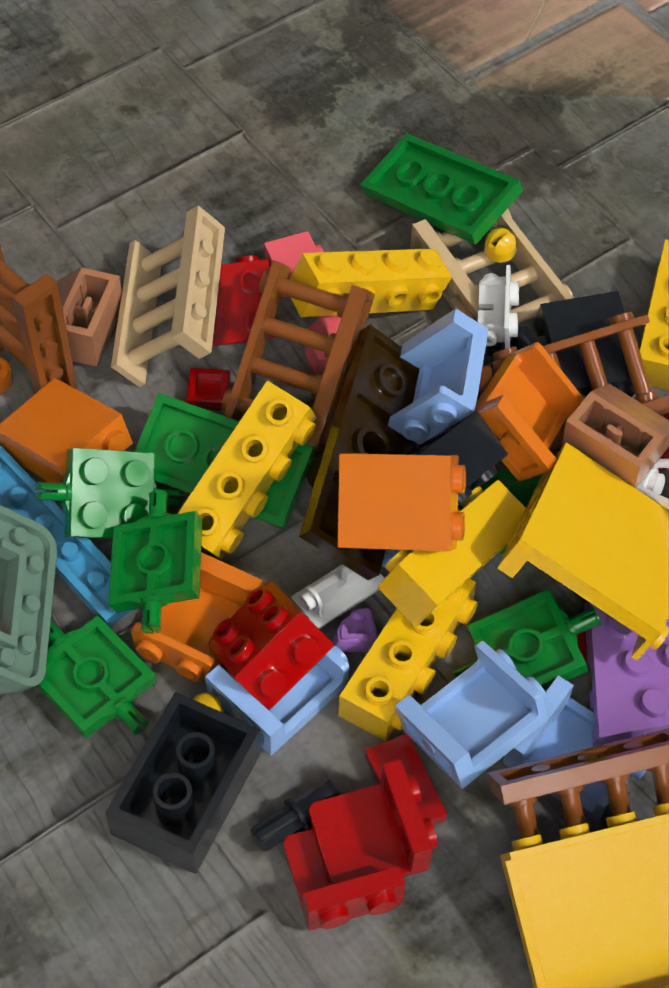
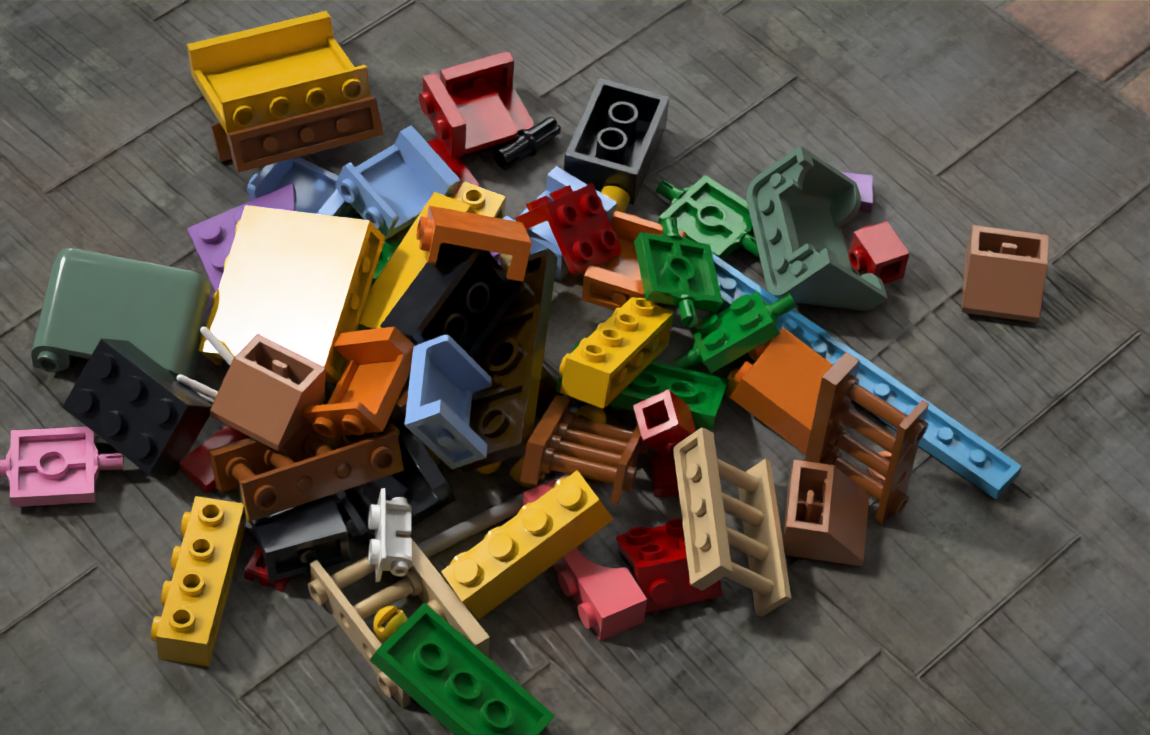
camera: 170 degrees right, 5 degrees down
none -> red brick [633,389,696,457]

